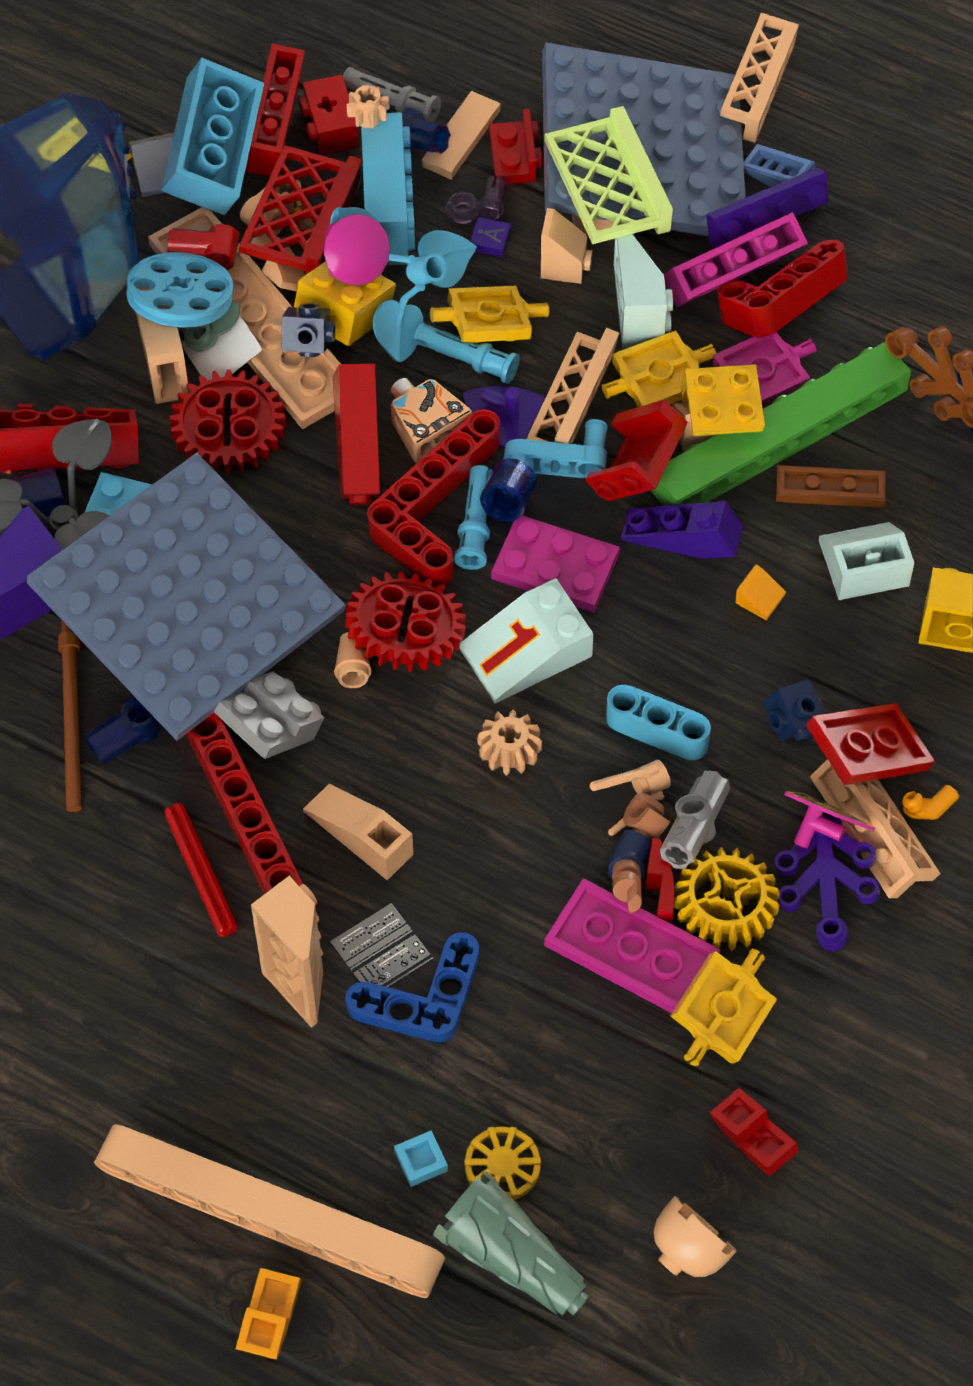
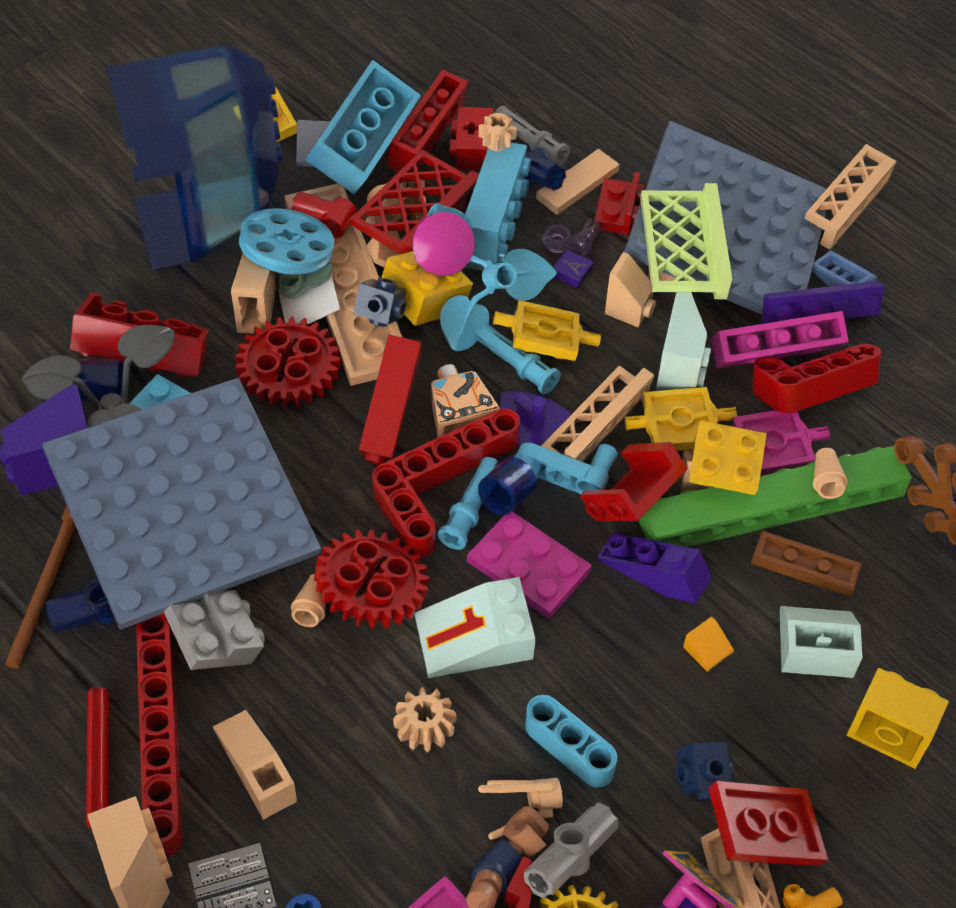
camera: 15 degrees right, 5 degrees down
none -> light nougat cone [813,448,848,499]

